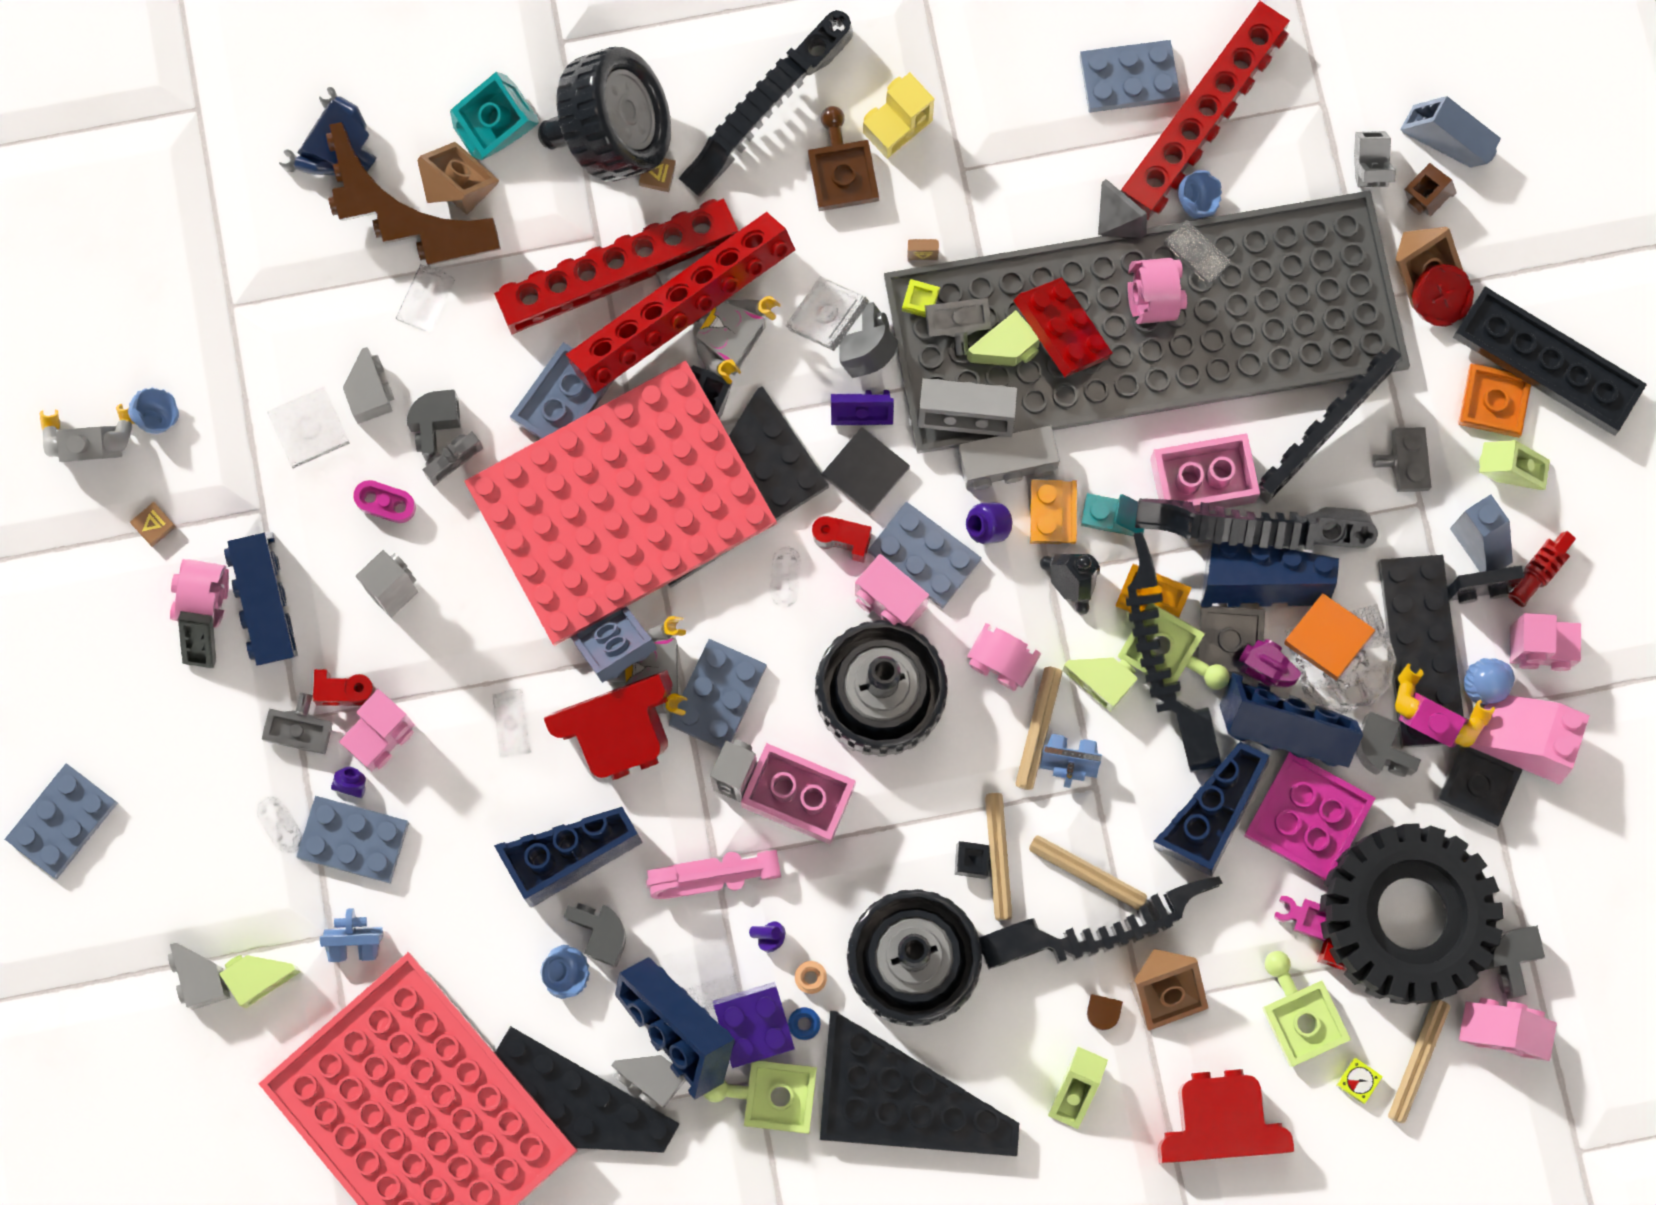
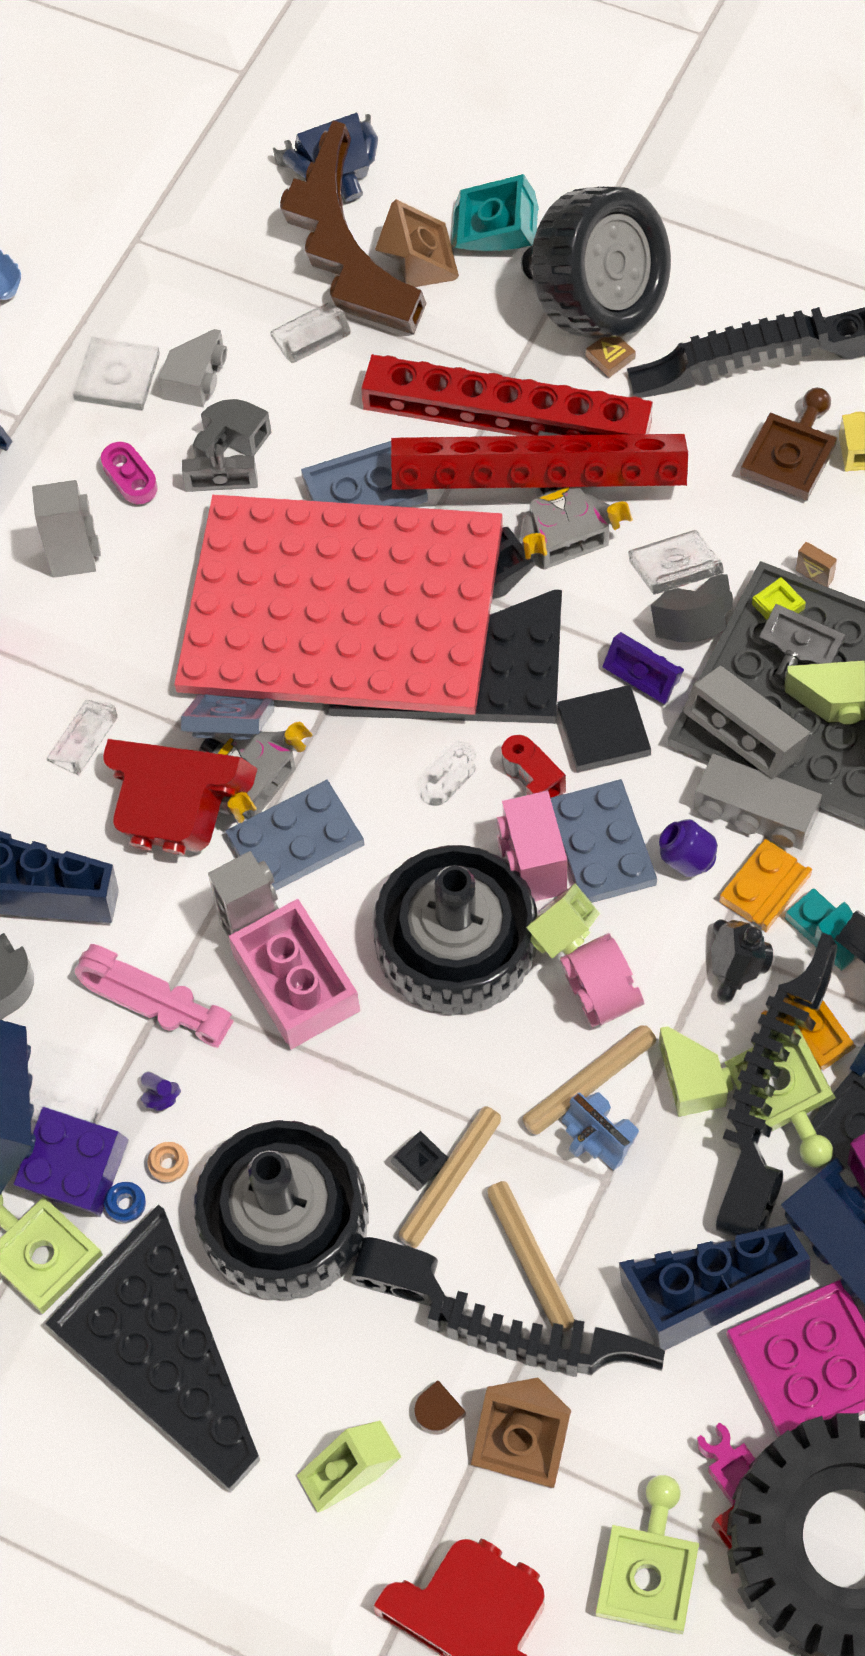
camera: 40 degrees right, 15 degrees down
none -> yellowish green brick [526,883,600,958]

